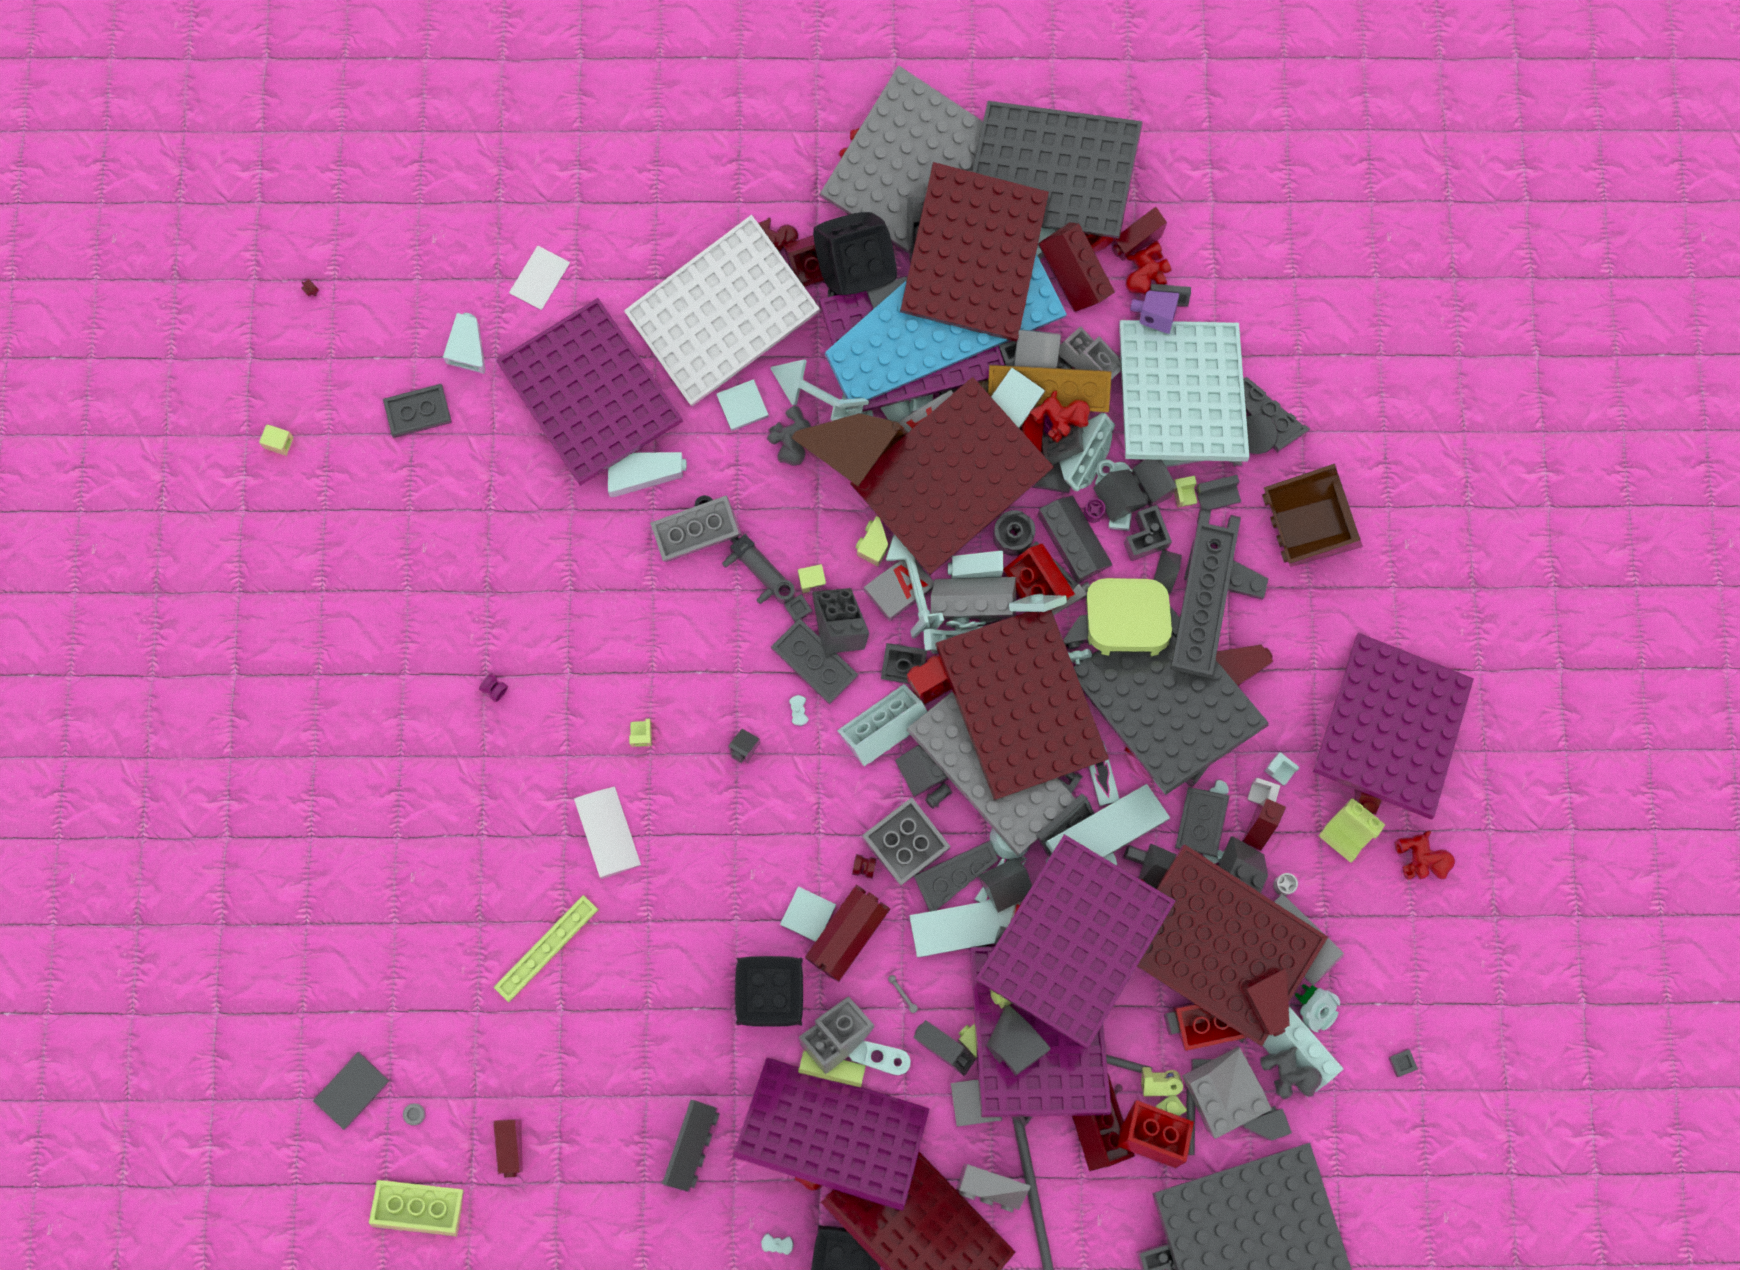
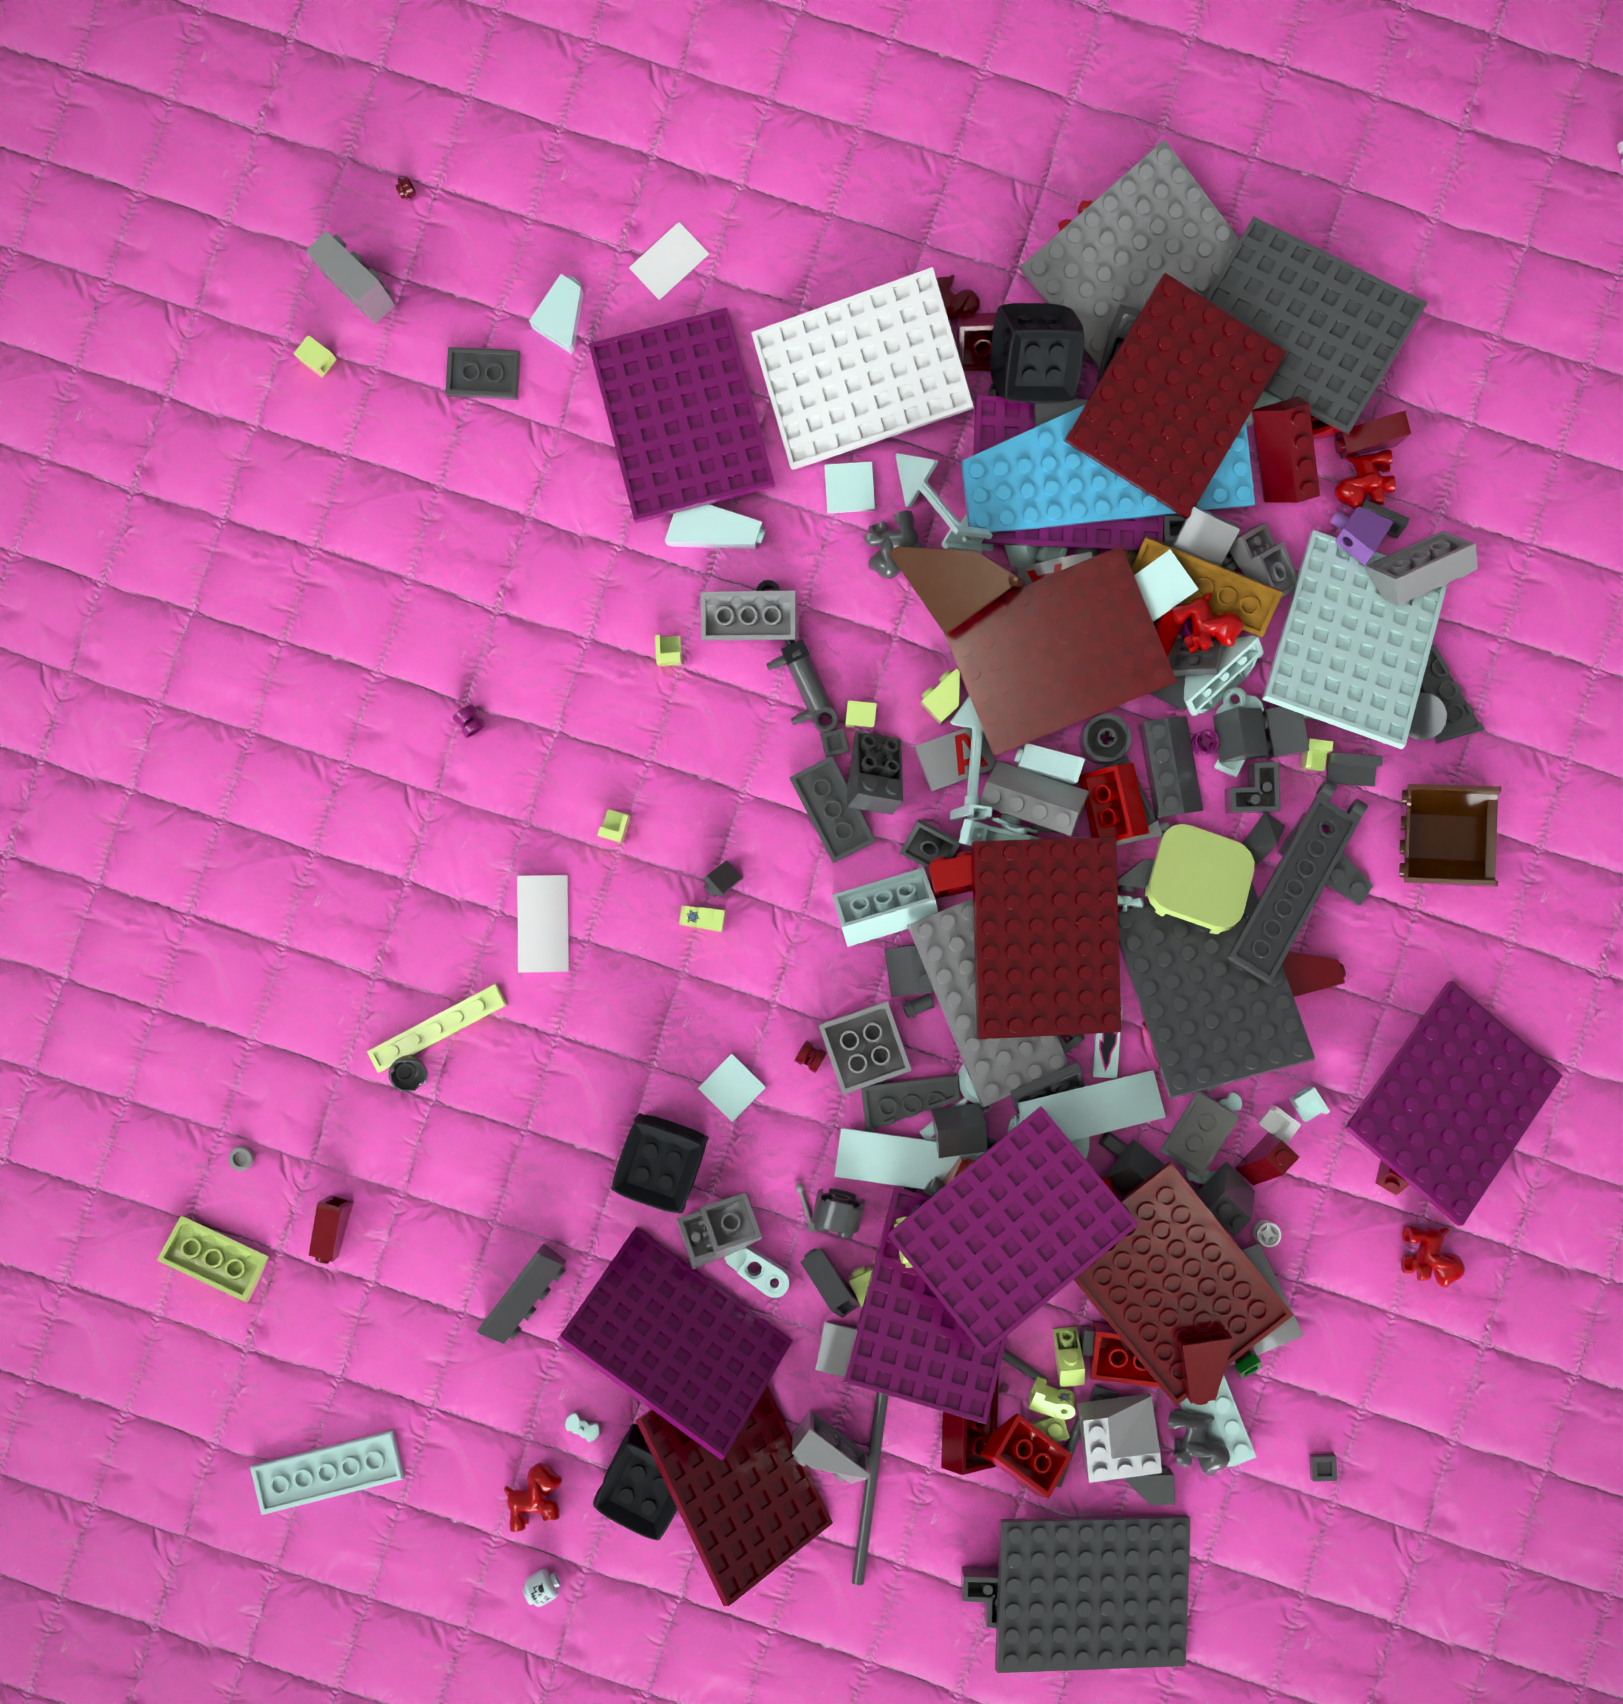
camera: 25 degrees right, 10 degrees up
dark grey tile [313,1052,390,1130] -> none
light aqua piece [789,695,809,726] -> none
yellowish green tile [798,1051,866,1087] -> none
dark red brick [805,885,891,982] -> none
dark grey slope [986,1005,1050,1076] -> none
light aqua plate [1009,594,1067,612] -> none
light aqua plate [1300,988,1340,1032] -> none
yellowish green panel [1318,798,1385,863] -> none
none -> light grey slope [306,231,395,325]
none -> dark grey hair [388,1055,428,1092]
none -> yellowish green panel [655,634,682,666]
none -> yellowish green leg [679,905,726,932]
none -> dark grey brick [811,1188,865,1238]
none -> yellowish green slope [1053,1327,1085,1387]
none -> light grey slope [1365,531,1478,605]

